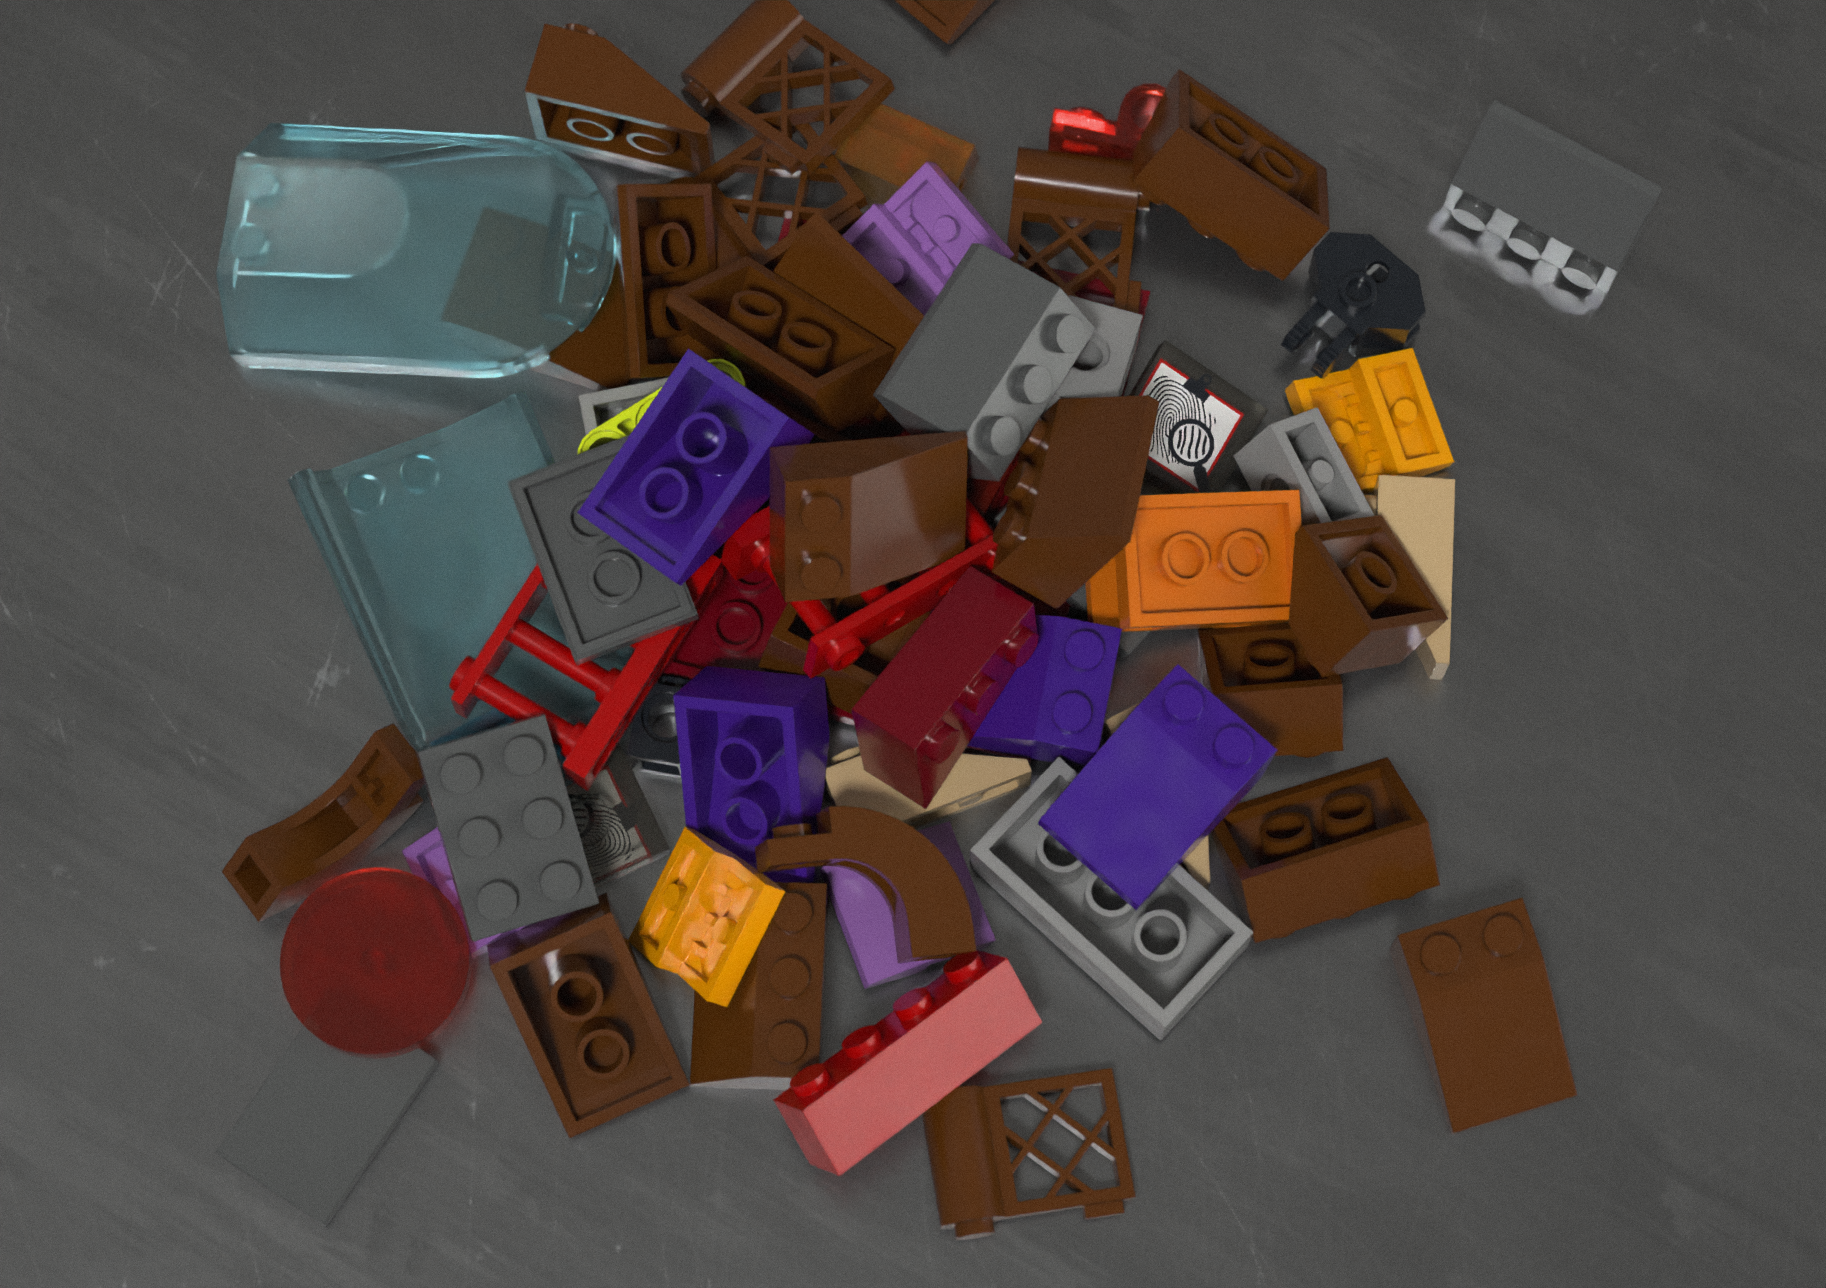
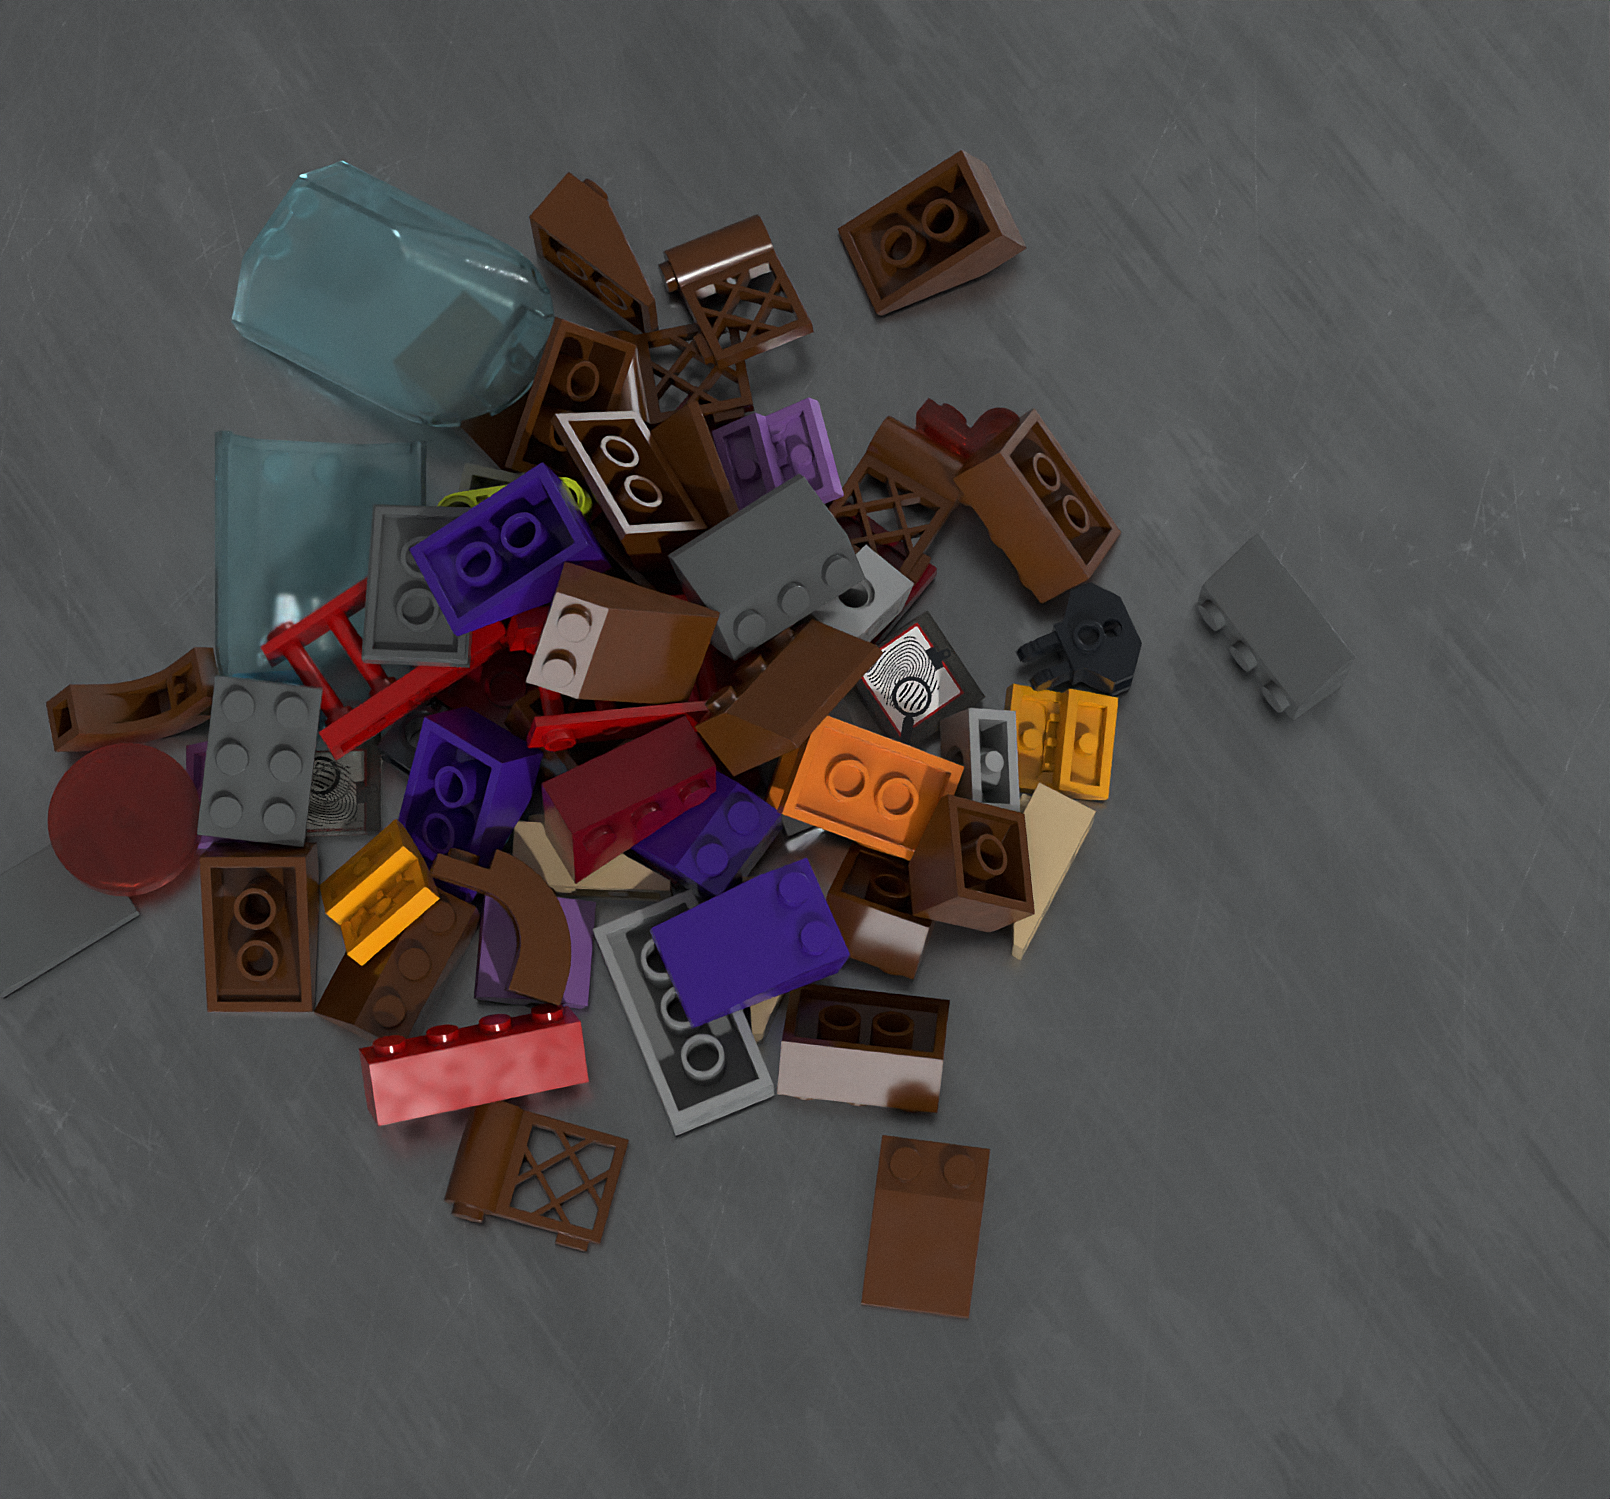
camera: 25 degrees right, 0 degrees up
clear orange hinge [834,103,979,193] -> none

